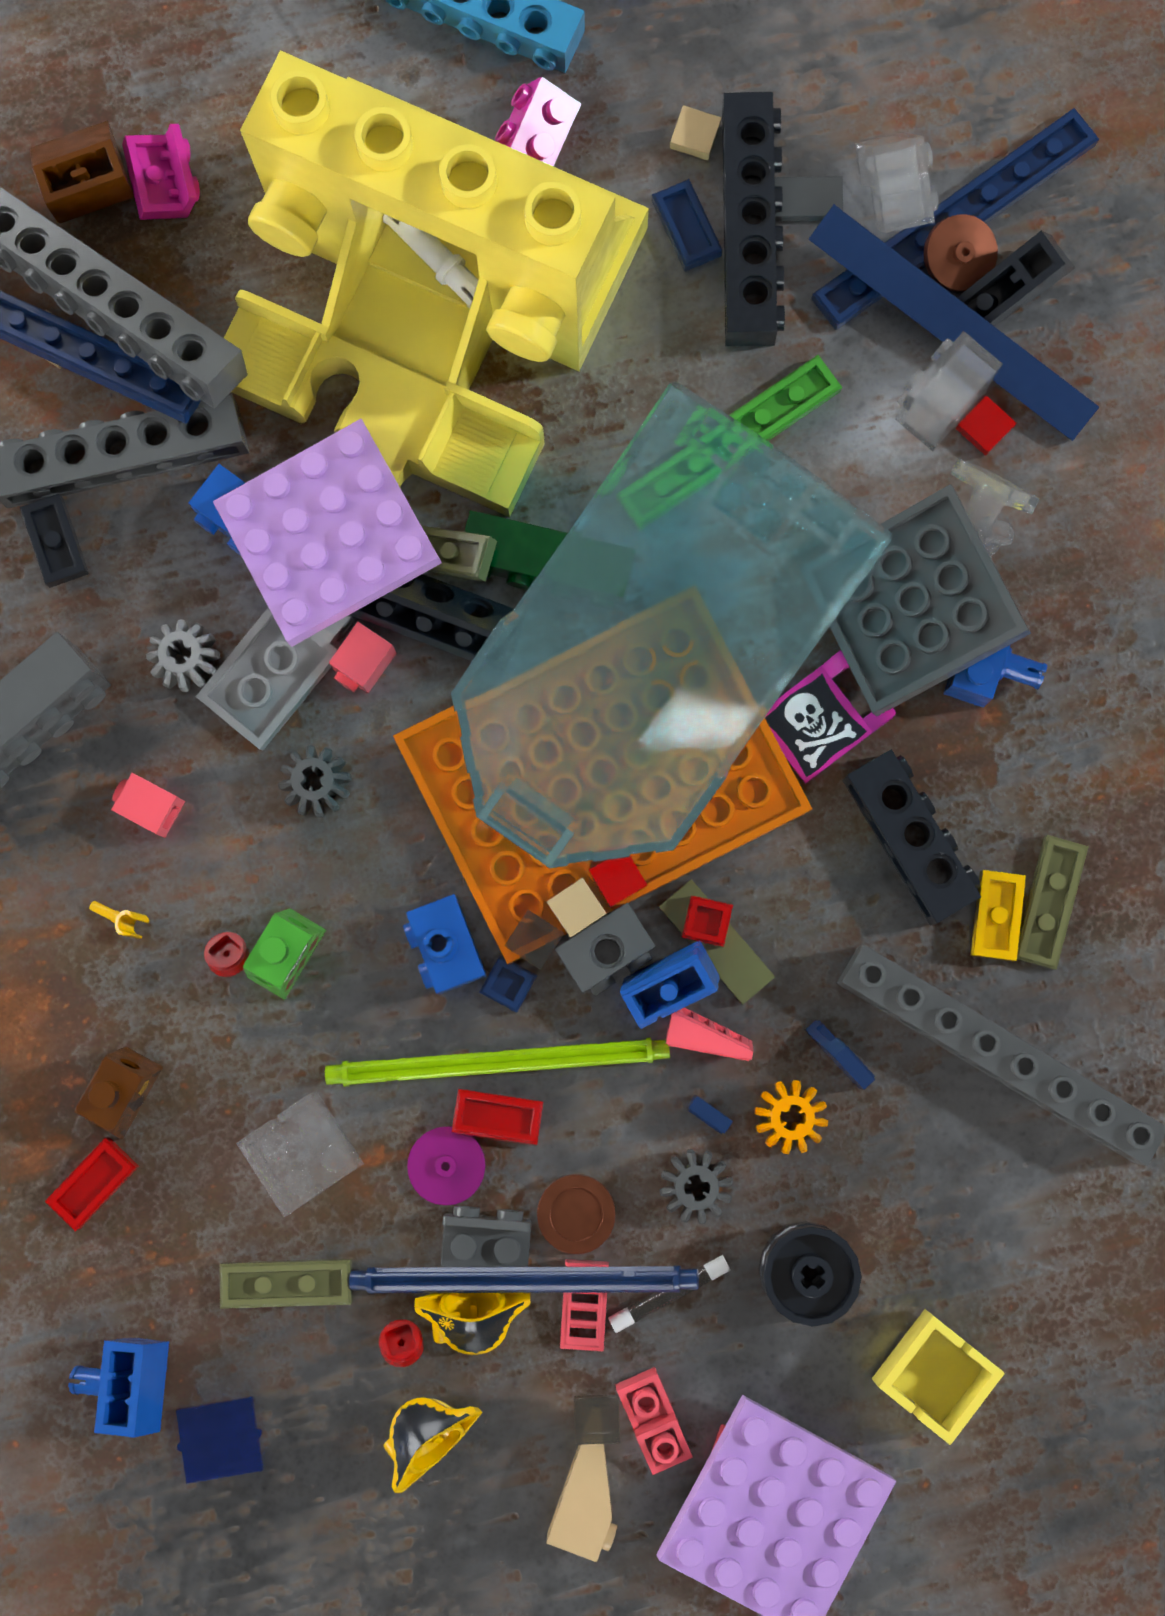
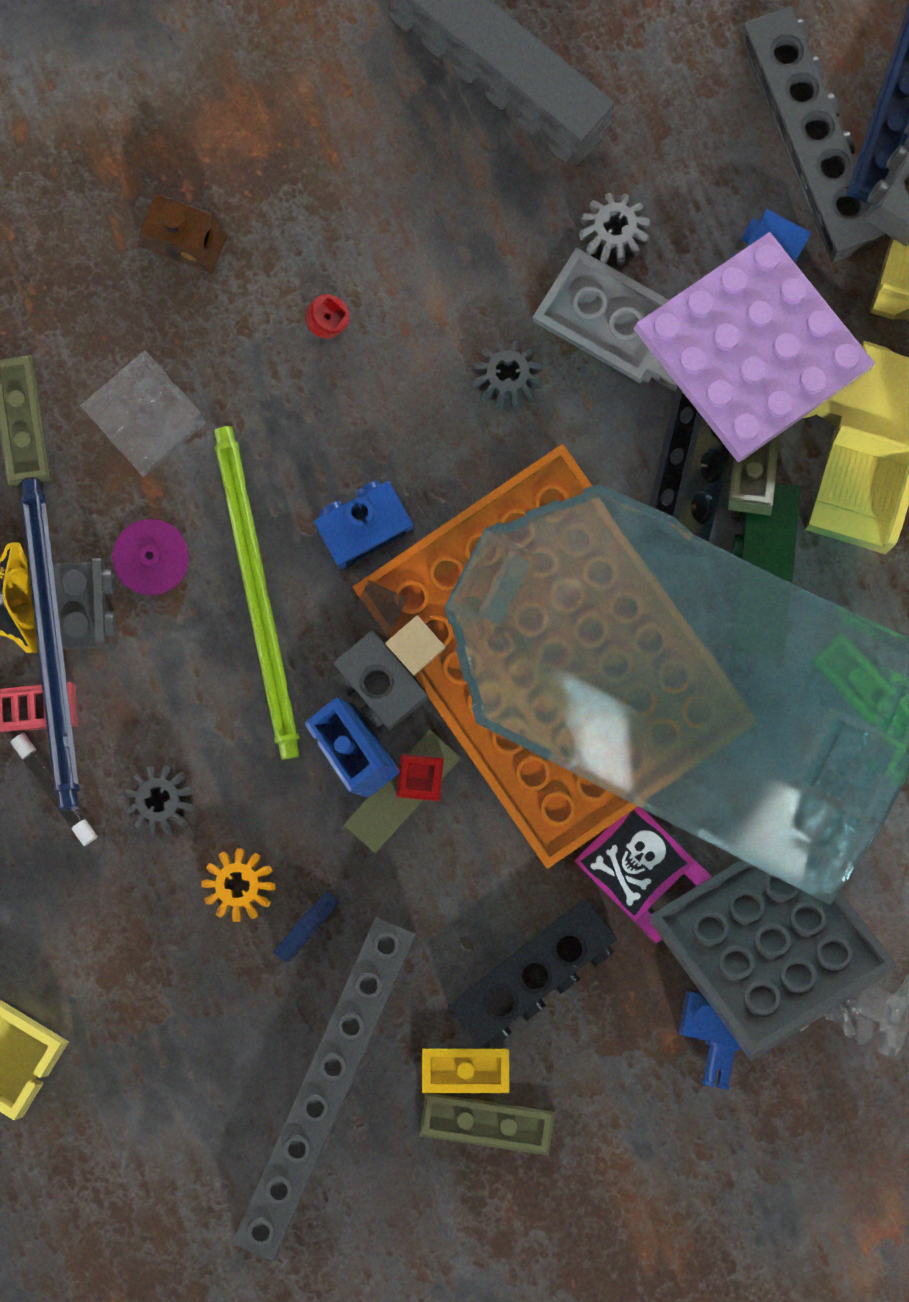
camera: 80 degrees right, 0 degrees up
black plate [19,493,89,588] -> none
red tile [45,1137,139,1232] -> none
yellow hand [89,901,149,939] -> none
coral brick [111,773,186,838] -> none
bright green torso [243,908,327,1000] -> none
coral brick [329,622,397,693] -> none
red tile [451,1089,543,1146] -> none
dark blue tile [479,955,538,1013] -> none
copper piece [537,1174,615,1254] -> none
red tile [588,848,648,908] -> none
coral slope [666,1007,753,1061] -> none
dark blue tile [687,1095,733,1134] -> none
black wheel [759,1221,862,1327] -> none

